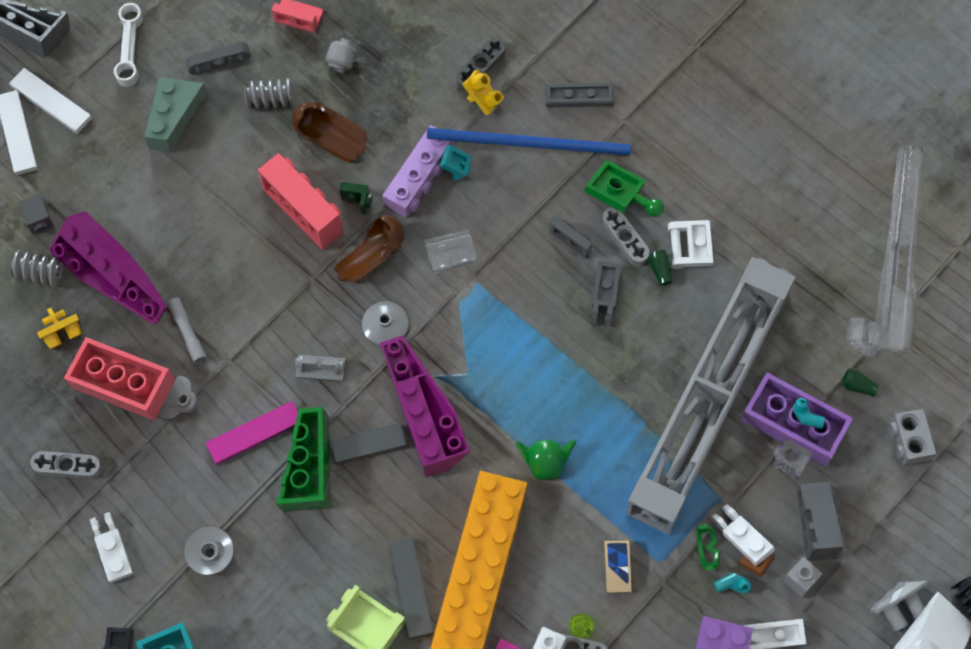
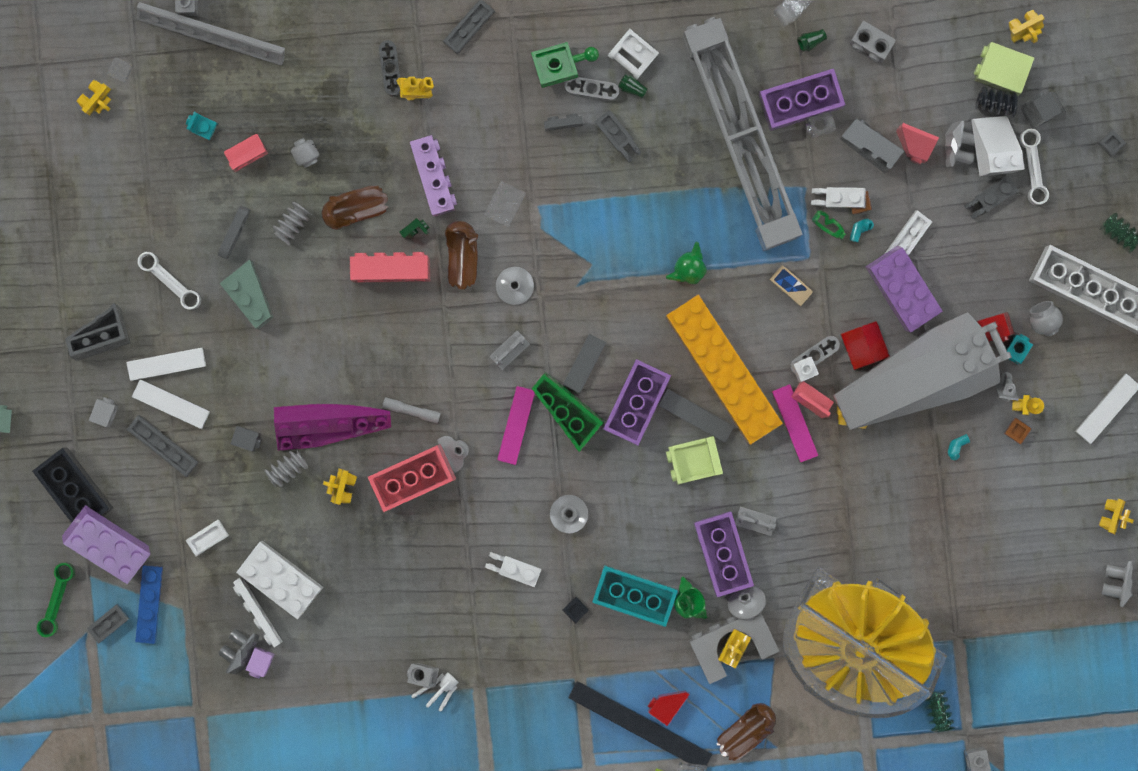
camera: 50 degrees left, 20 degrees up
light grey beam [30,451,102,479] -> none
magenta wedge [380,335,470,477] -> none
blue piece [427,128,631,156] -> none
teal bracket [440,145,472,181] -> none
clear neon green tile [569,613,594,639] -> none
light grey brick [783,557,822,598] -> none
teal arm [793,398,825,429] -> none
none -> medium lavender brick [603,359,671,446]
none -> coral slope [896,123,939,165]

